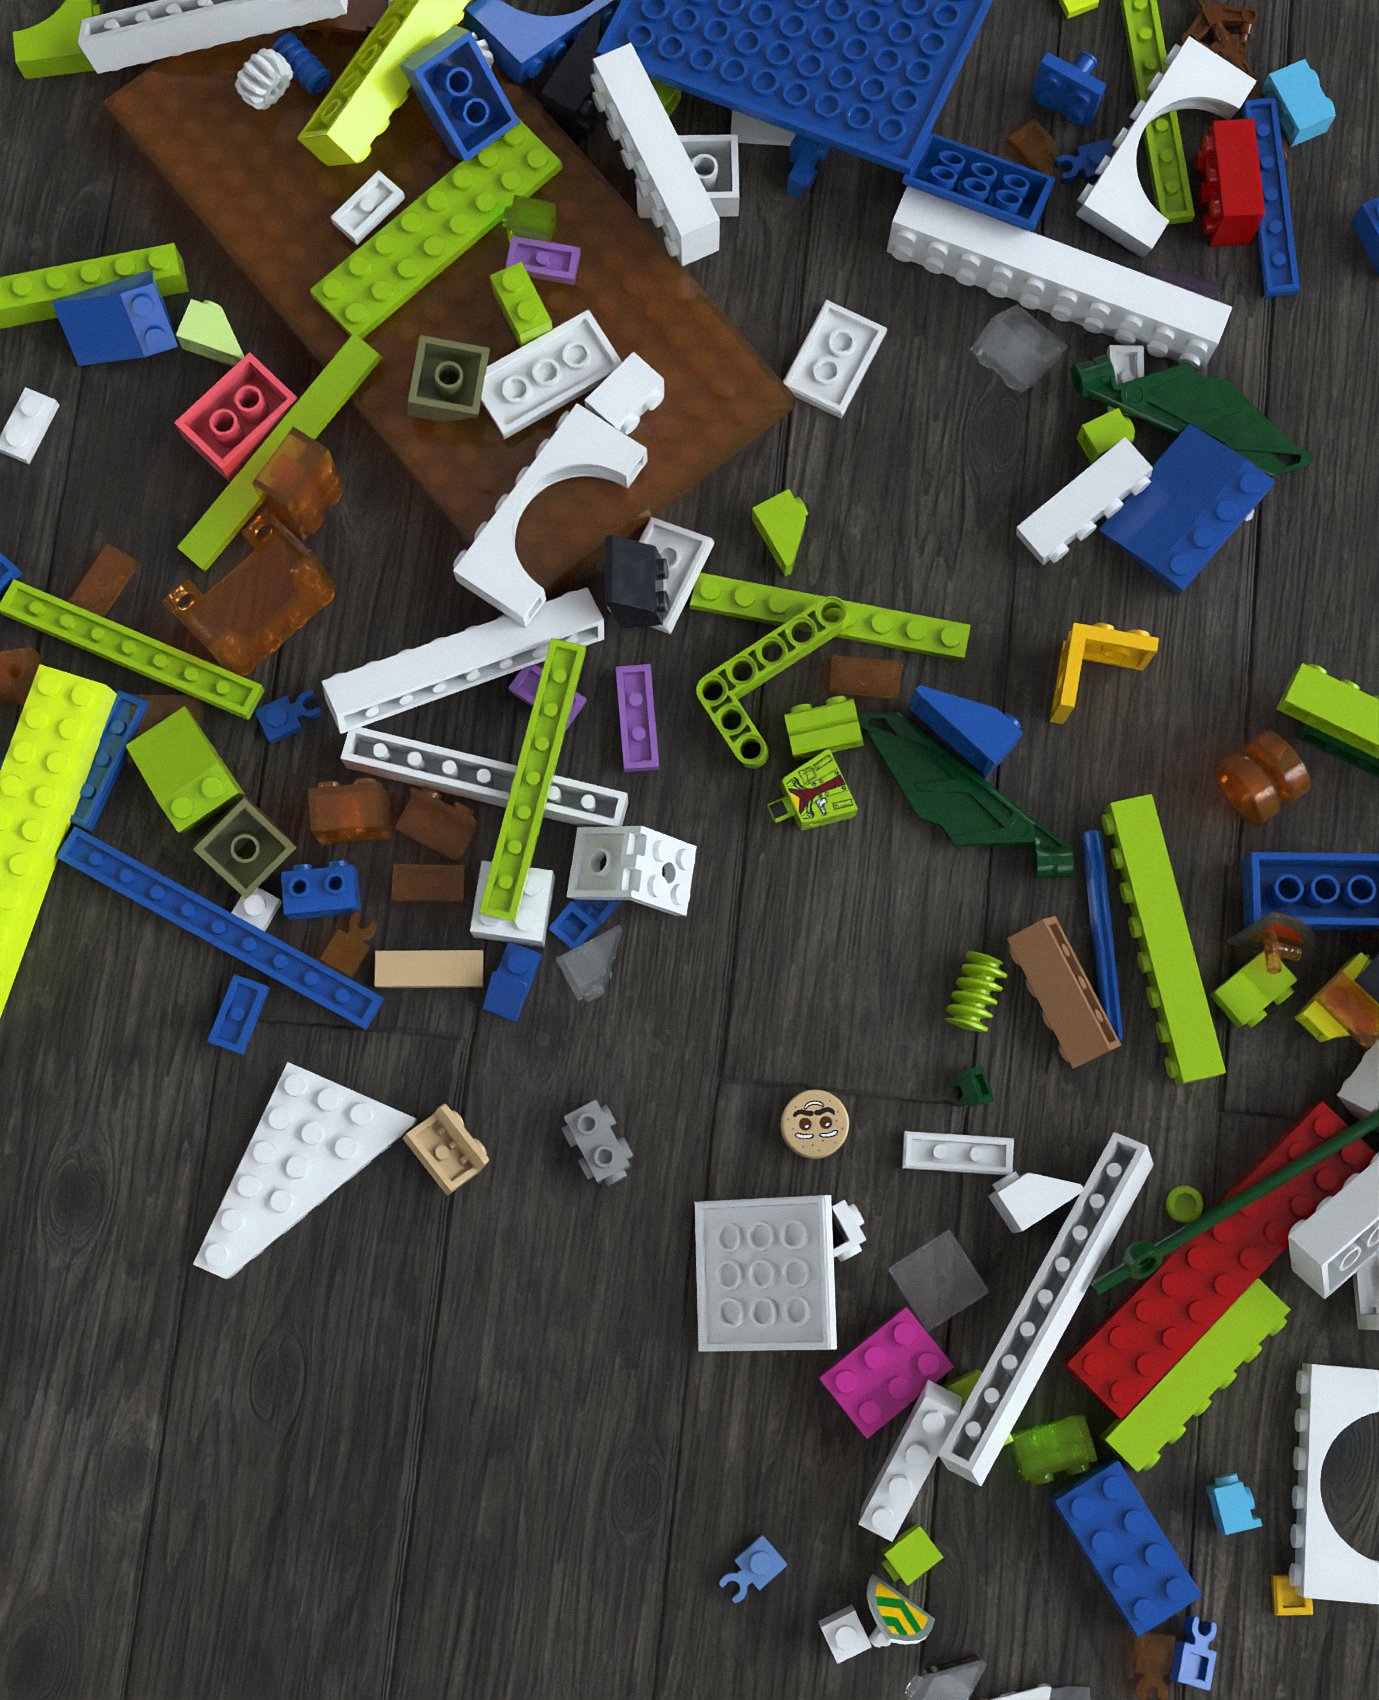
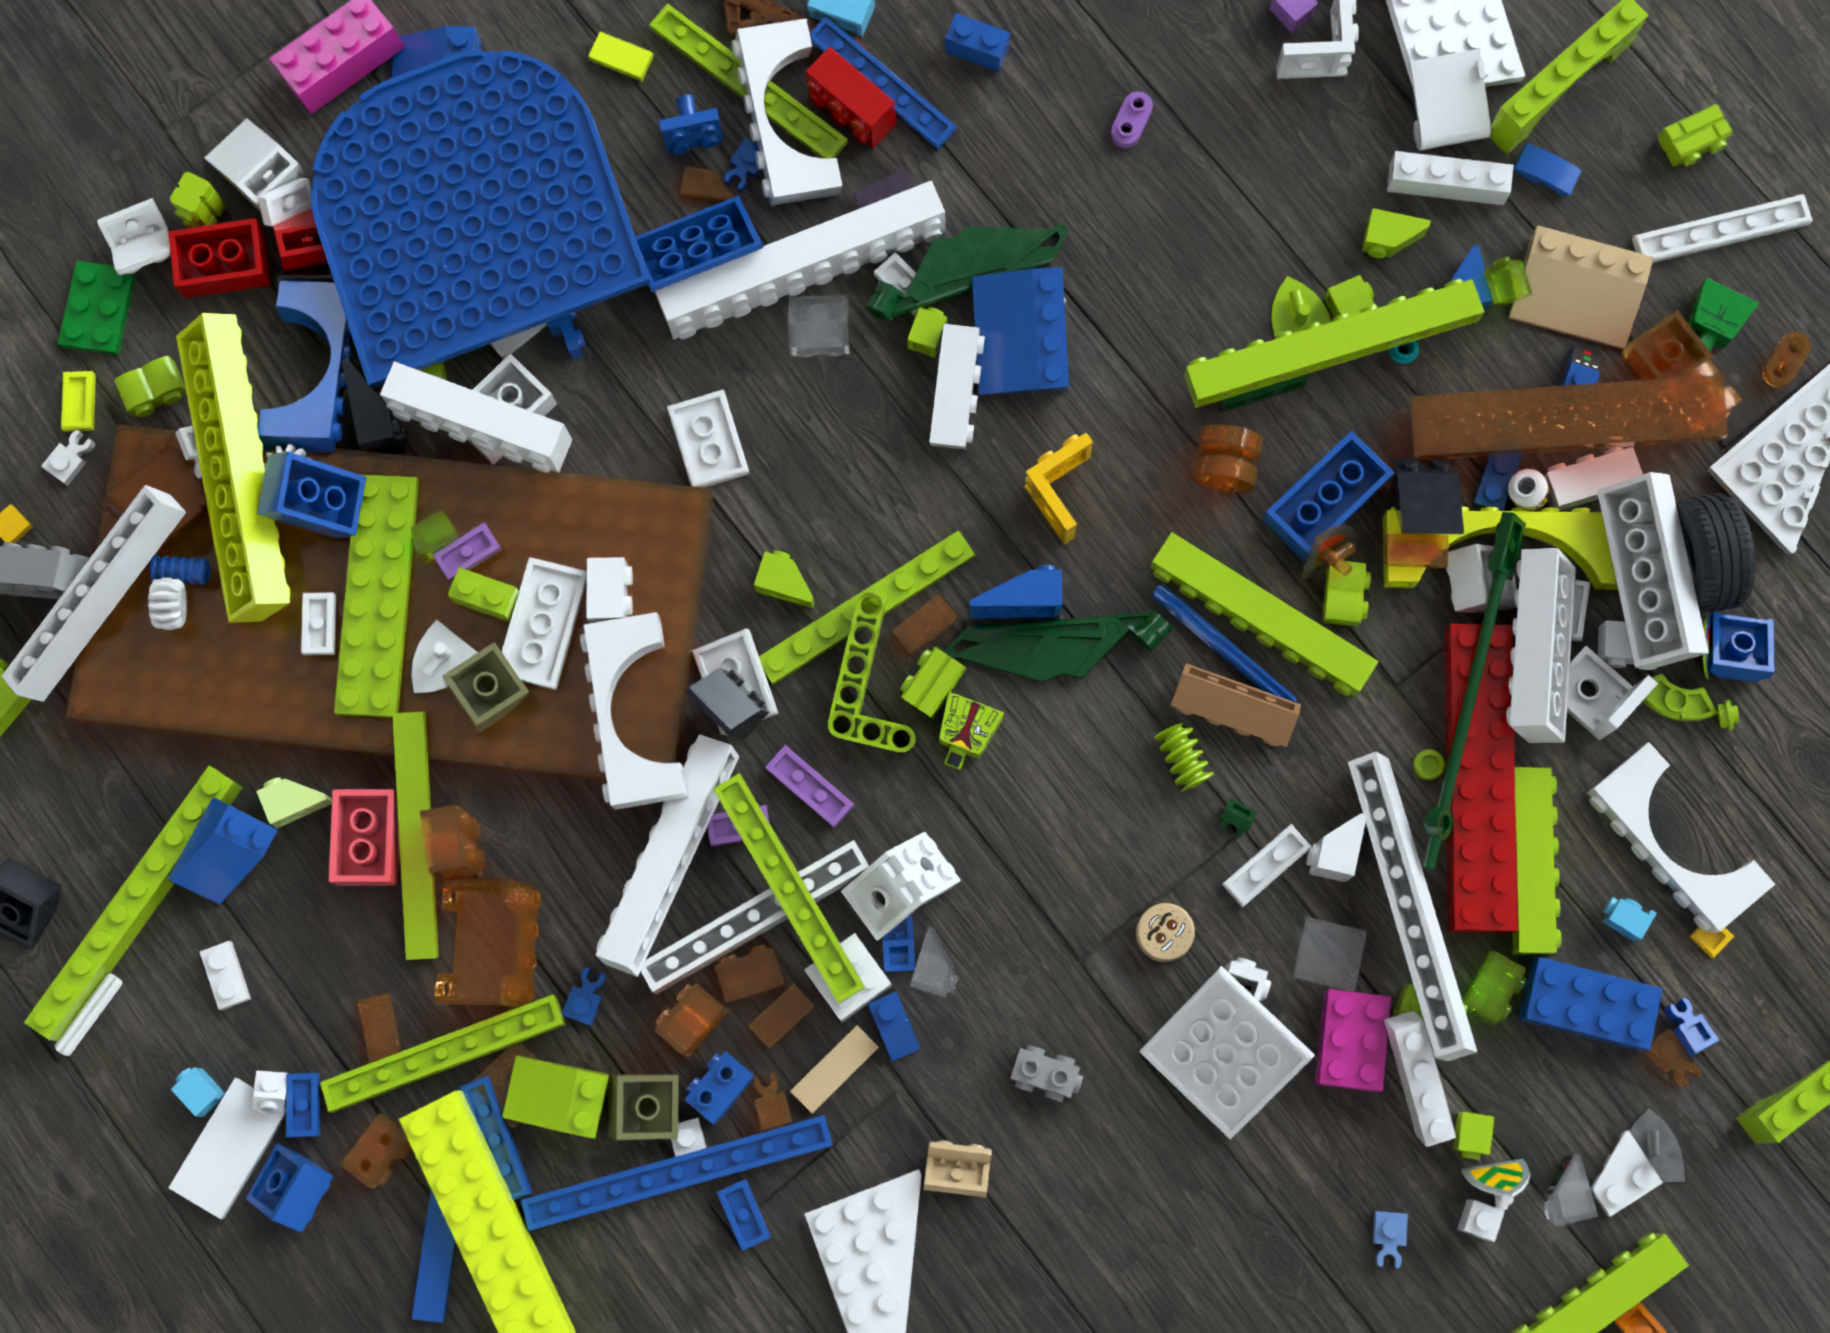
camera: 40 degrees left, 0 degrees up
none -> white shield [412,620,478,693]

